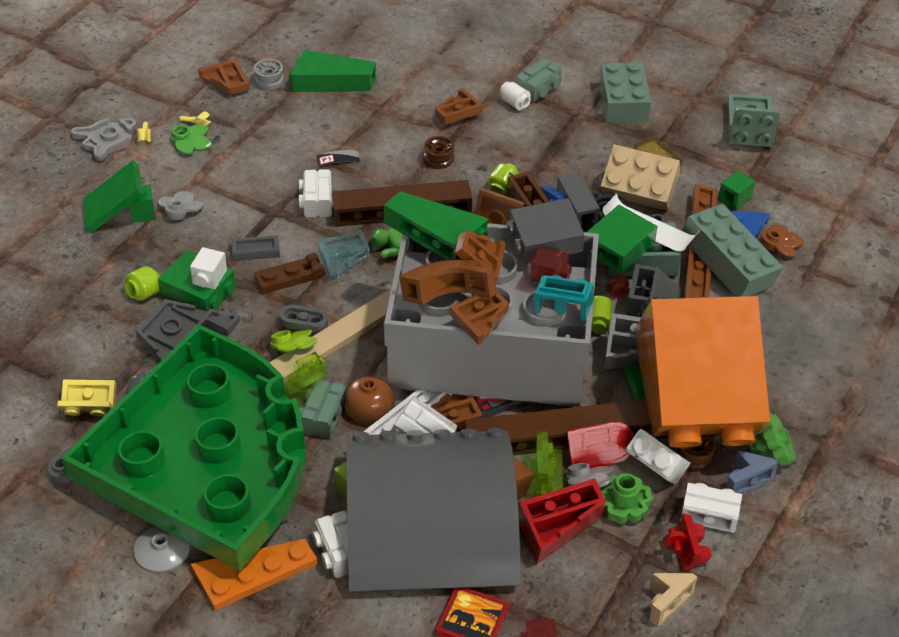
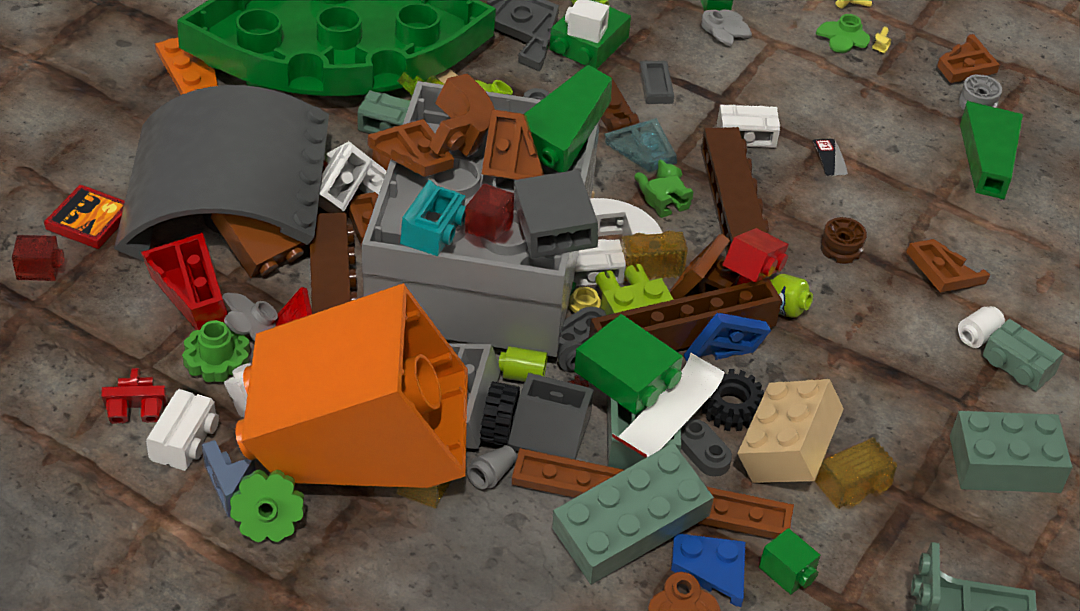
camera: 90 degrees right, 0 degrees up
clear neon green bracket [535,431,563,494] -> none
dark grey brick [557,172,600,232] -> none
tan slope [649,573,697,627] -> none
none -> red brick [722,228,789,285]

